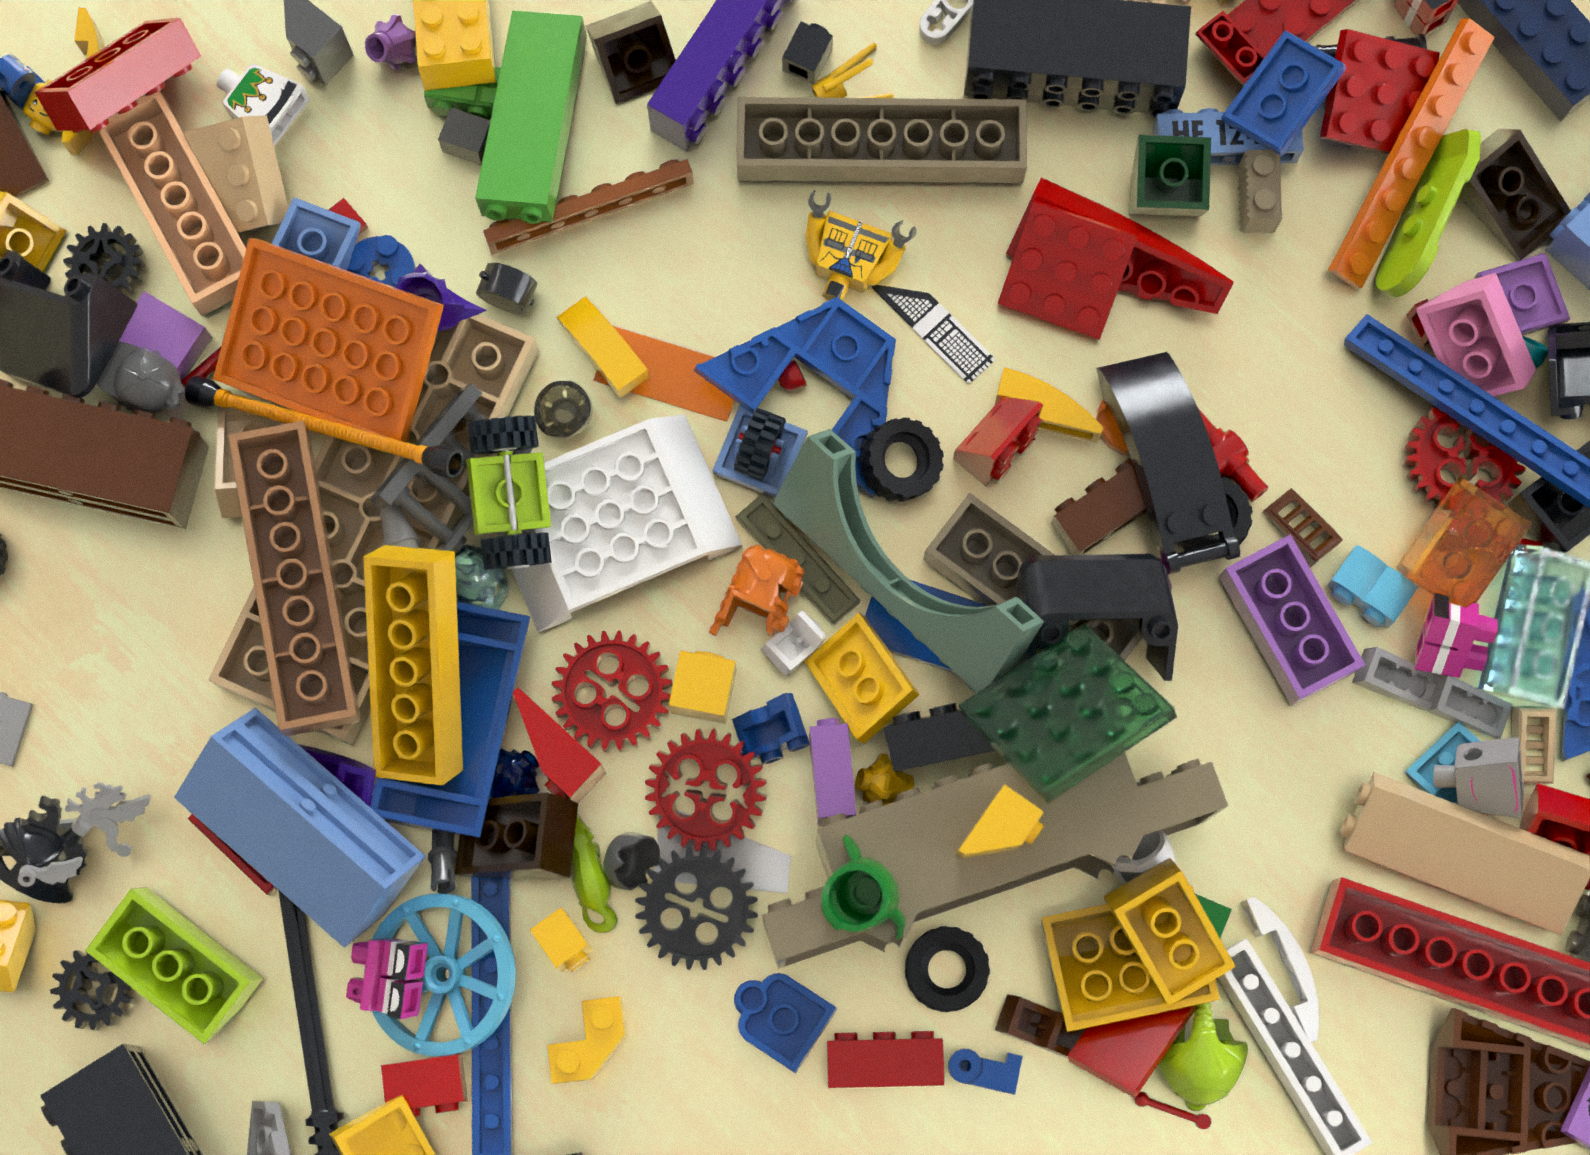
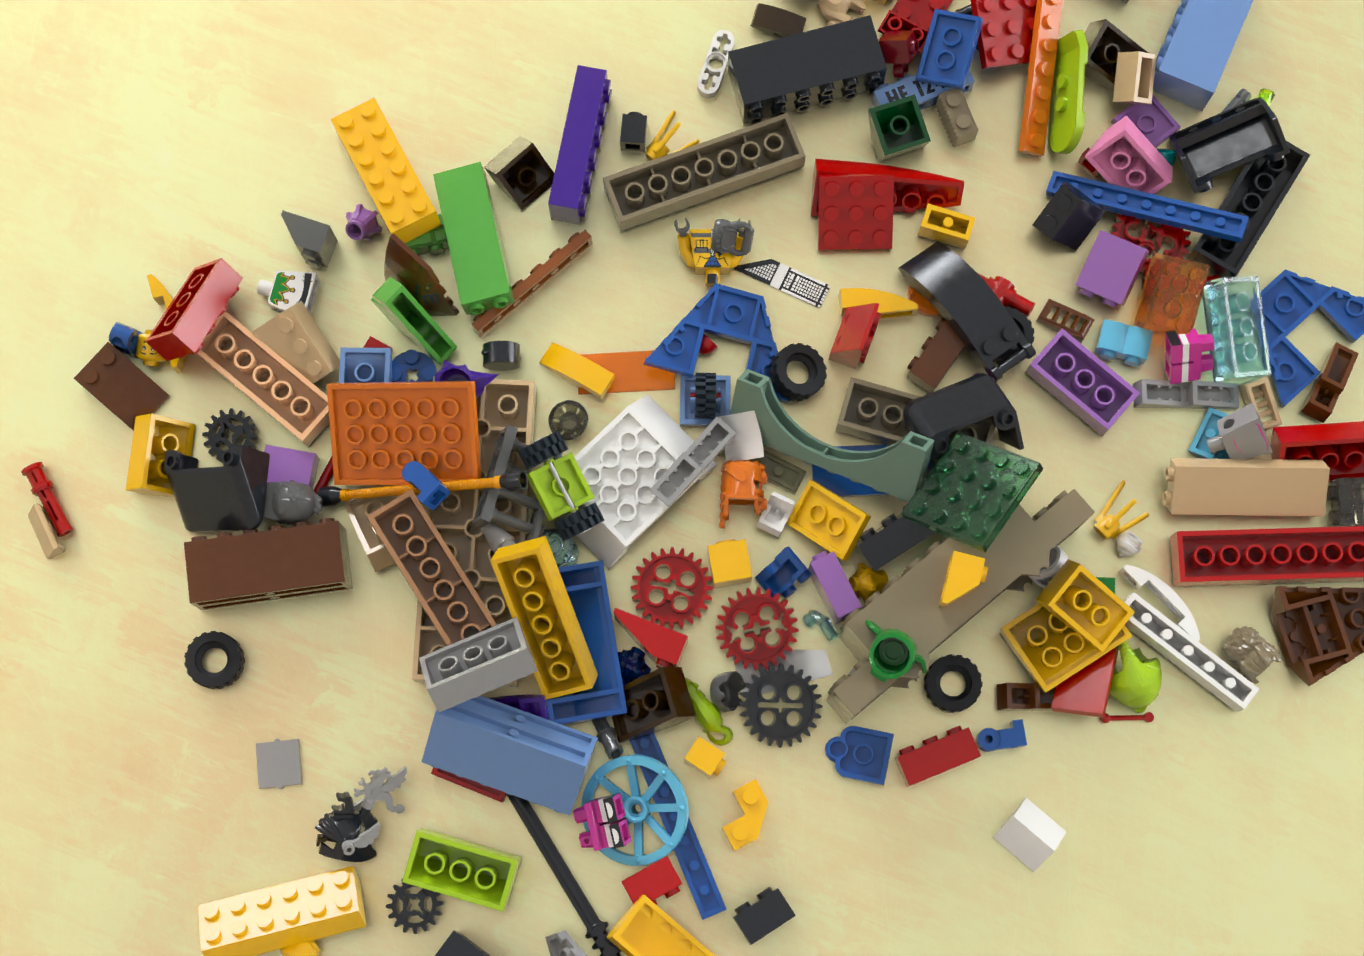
camera: 20 degrees left, 0 degrees up
dark grey brick [438,107,490,166] -> none
none -> bright green brick [371,277,457,365]
none -> reddish brown wedge [384,233,459,316]
none -> blue leg [402,461,451,511]
none -> light grey slope [419,617,538,712]
none -> light grey slope [650,416,736,507]
none -> dark grey piece [711,219,754,256]
none -> white sticker [719,410,764,462]
none -> clear light blue arm [803,610,839,641]
none -> dark red brick [879,30,919,78]
none -> yellow brick [918,204,975,249]
none -> black slope [1032,181,1107,251]
none -> medium lavender brick [1075,230,1149,308]
none -> yellow plant [1093,480,1149,540]
none -> tan brick [1113,51,1157,105]
none -> white plate [1116,531,1143,557]
none -> dark tan hair [1224,626,1282,684]

